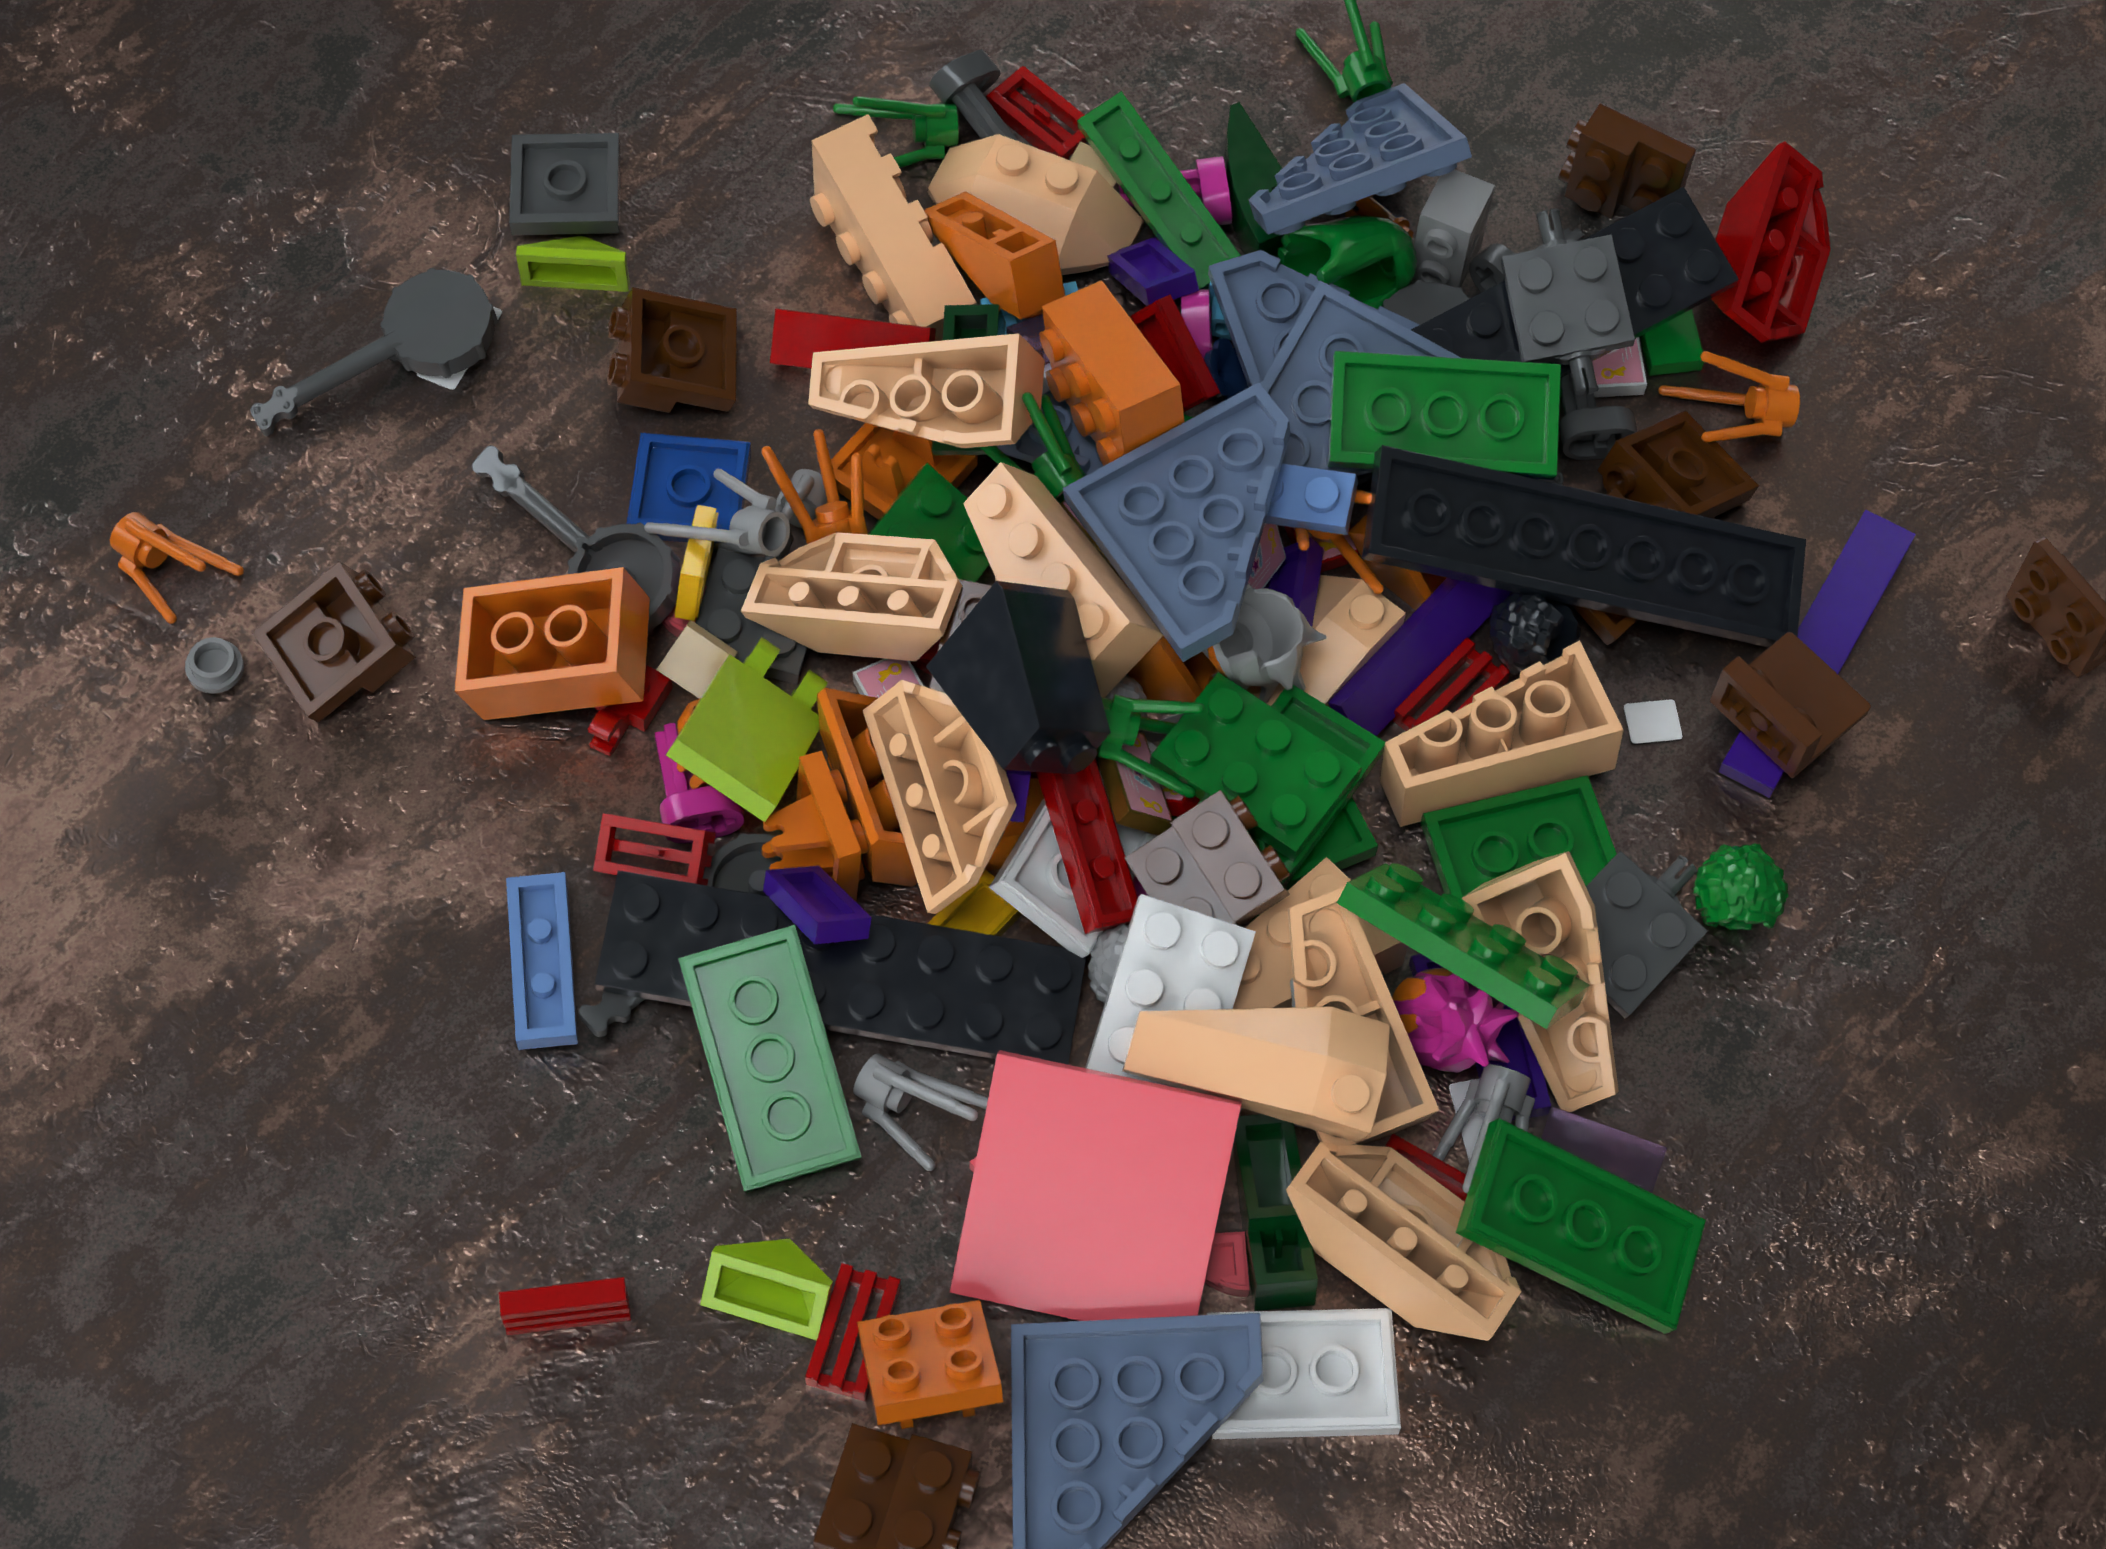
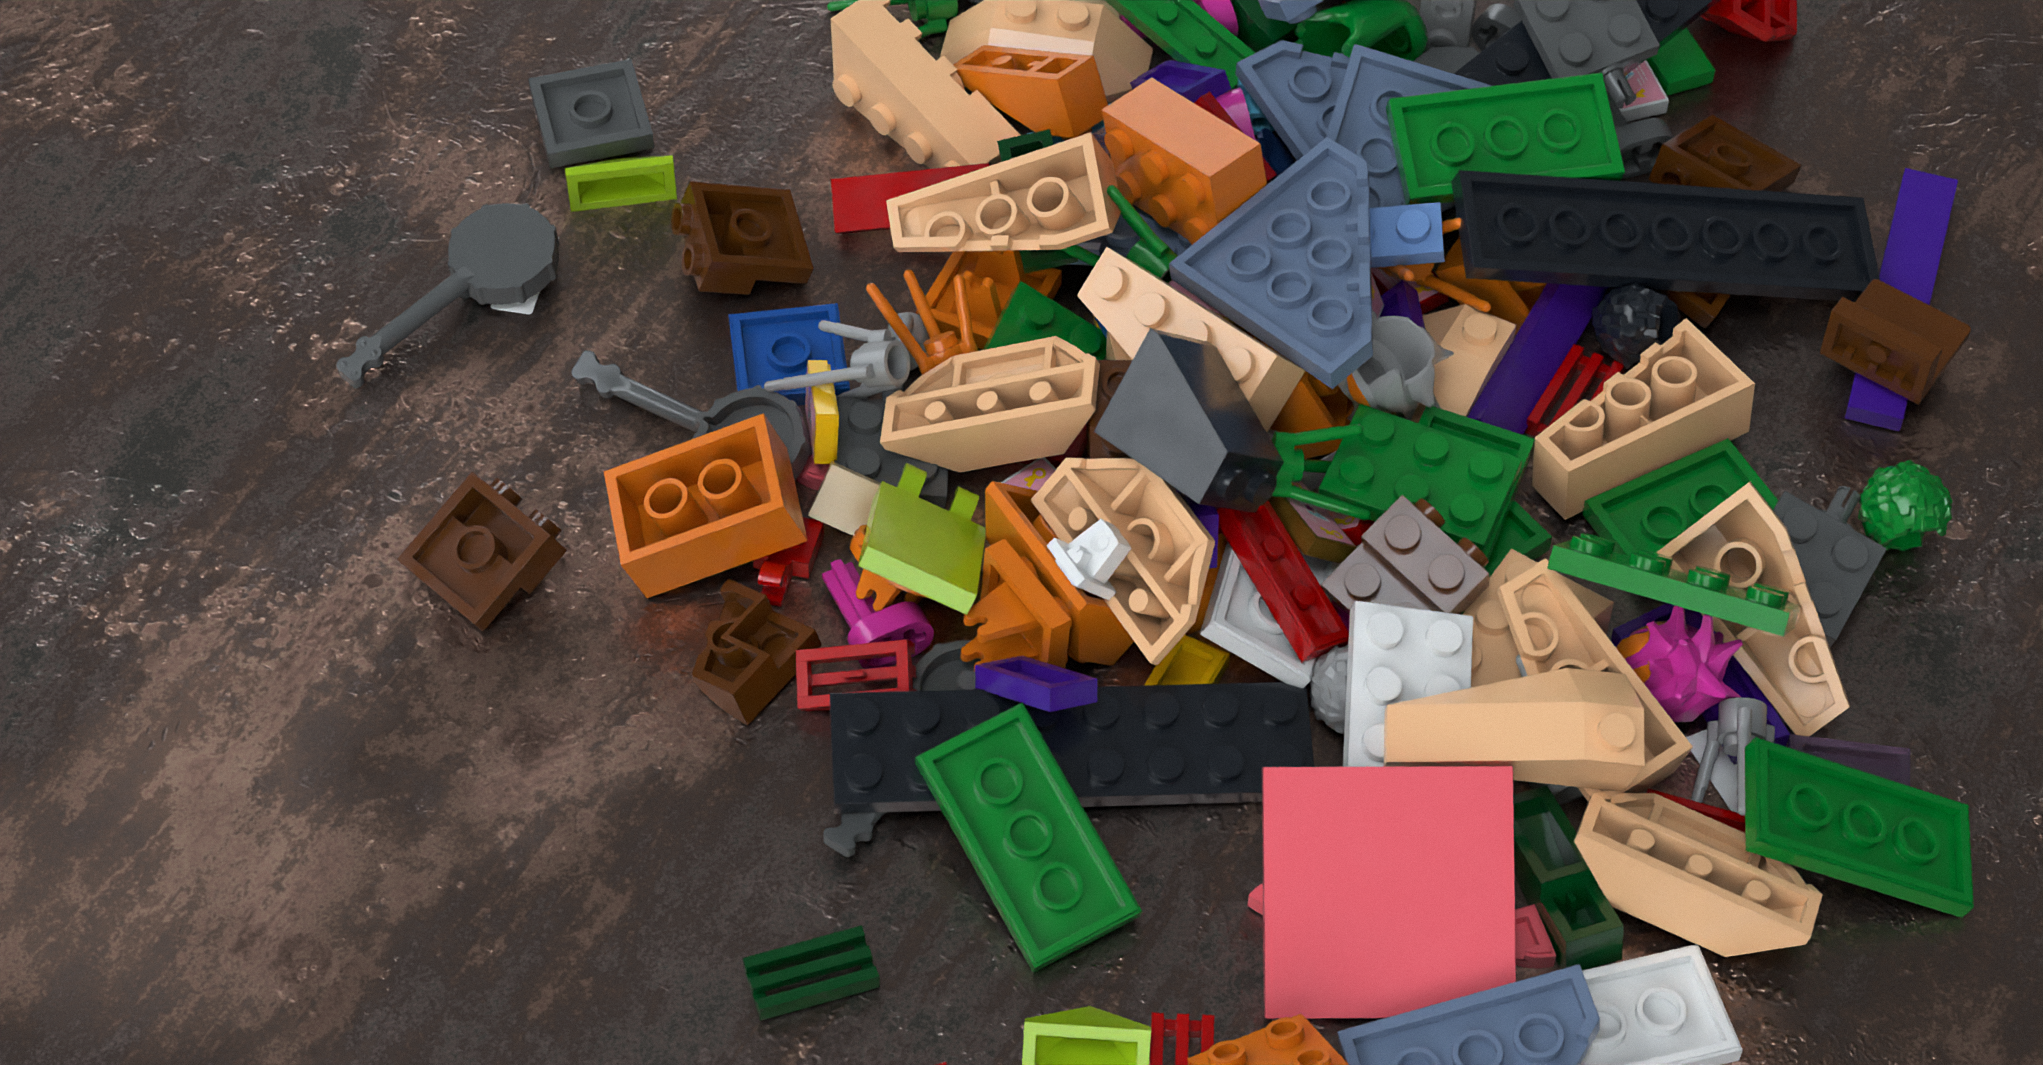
camera: 10 degrees left, 10 degrees down
orange plant [110,512,244,624] -> none
light grey plate [185,637,244,694] -> none
medium blue plate [506,872,578,1050] -> none
light grey plant [853,1053,988,1171] -> none
white sticker [1624,699,1683,744] -> none
orange plant [1658,351,1800,443] -> none
none -> reddish brown slope [691,579,822,726]
none -> dark green tile [742,925,880,1021]
none -> white brick [1046,519,1132,600]

